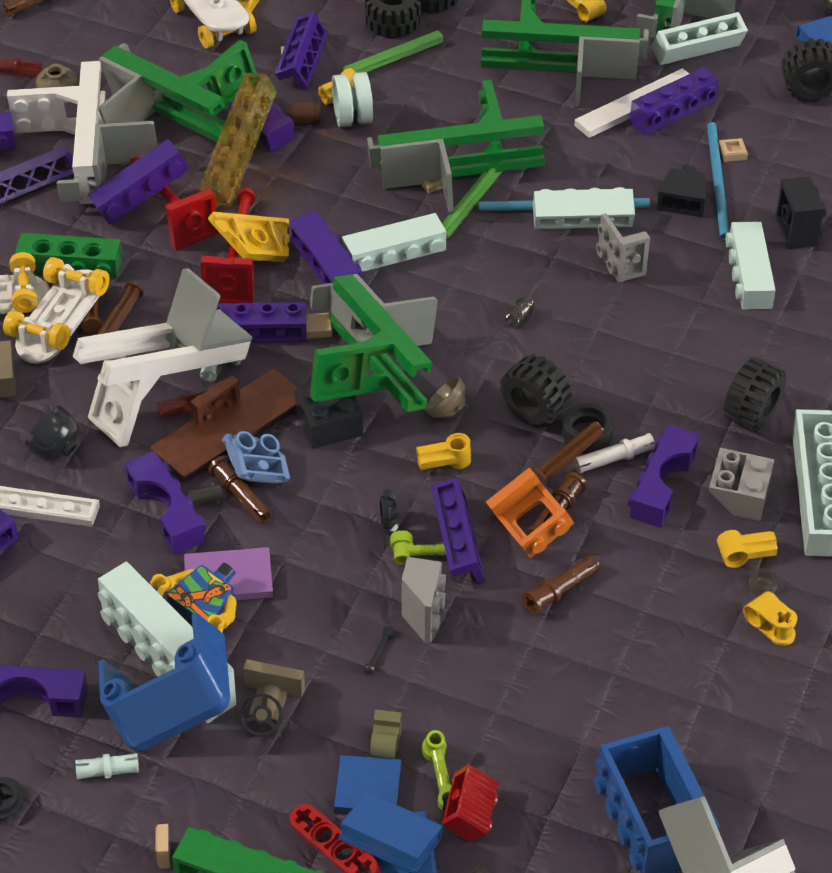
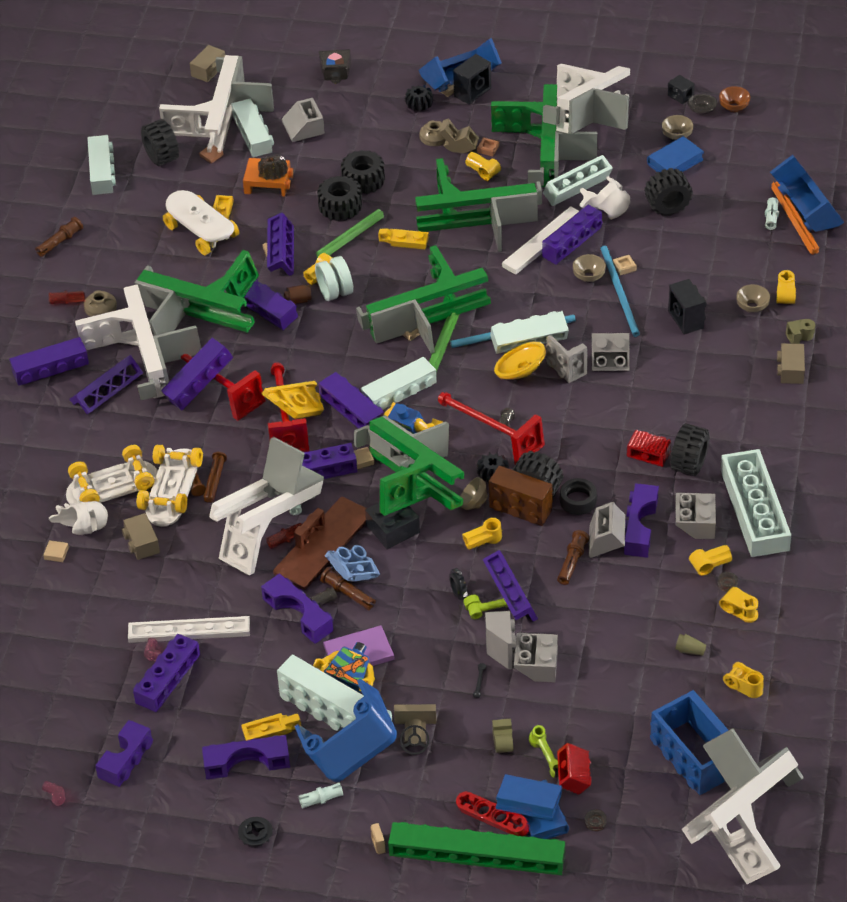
camera: 10 degrees left, 0 degrees up
green brick [15,233,123,278] -> none
black cylinder [25,405,78,460] -> none
clear yellow brick [198,73,277,207] -> none
blue tile [334,755,401,814] -> none
orange window [486,467,575,558] -> none
reddish brown pin [522,555,600,615] -> none
reddish brown axle [533,422,604,486] -> none
white pin [574,433,655,474] -> none
black torso [657,165,706,218] -> none
light aqua brick [726,222,776,310] -> none
none -> yellow hinge [241,713,301,740]
none -> yellow hinge [378,229,429,249]
none -> blue torso [383,402,443,434]
none -> red tile [438,392,545,465]
none -> black gear [477,452,509,484]
none -> reddish brown brick [489,466,552,526]
none -> yellow dish [494,342,546,380]
none -> light grey slope [514,633,558,682]
none -> dark tan piece [573,254,606,282]
none -> white piece [579,176,630,220]
none -> light grey slope [589,502,625,558]
none -> light grey slope [592,333,629,371]
none -> red brick [627,430,671,467]
none -> olive cone [675,633,707,656]
none -> yellow piece [723,662,763,698]

